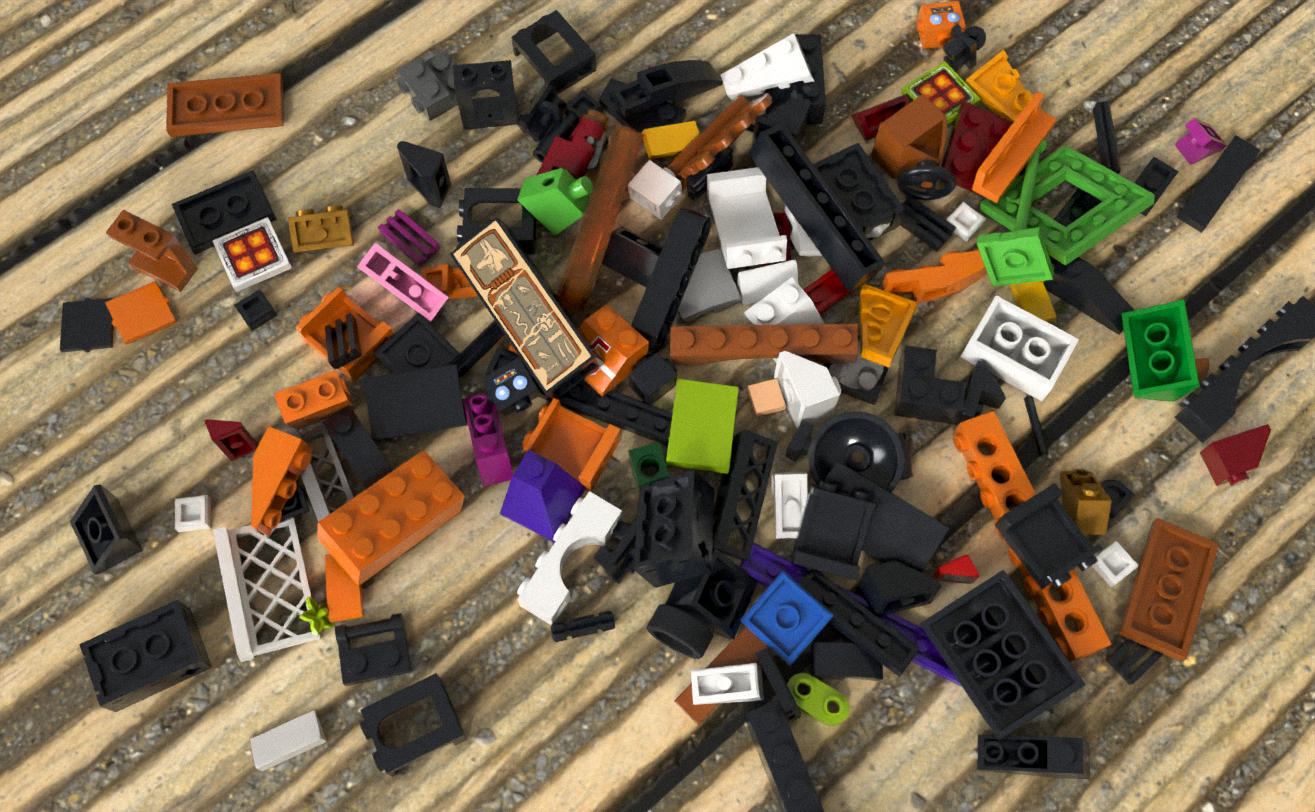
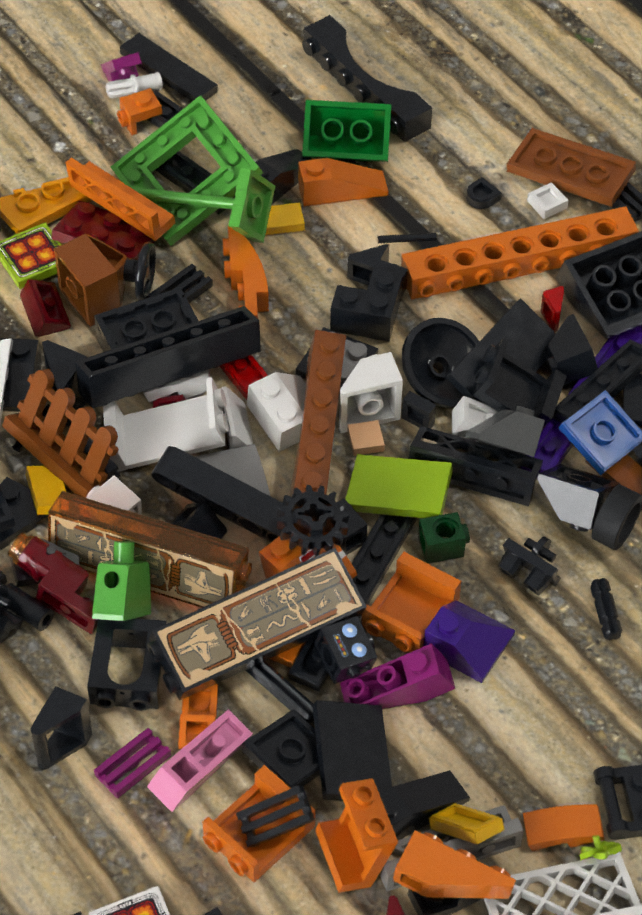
camera: 85 degrees left, 15 degrees down
pearl gold bracket [288,205,354,253] -> none
orange brick [317,450,465,586] -> none
white arch [517,491,622,625] -> none
black piece [633,469,715,588] -> none
light orange wing [859,284,918,368] -> none
white tile [946,202,986,242] -> none
white brick [961,295,1079,401] -> none
black panel [994,483,1103,590] -> none
pearl gold slope [1060,469,1112,535] -> none
black axle [1093,101,1121,174] -> none
dark red slope [1200,424,1271,486] -> none
none -> white axle [106,72,163,98]
none -> orange bracket [117,88,162,135]
none -> black gear [276,485,350,556]
none -> orange slope [298,158,389,207]
none -> yellow tile [429,803,505,845]
none -> dark grey slope [465,406,545,457]

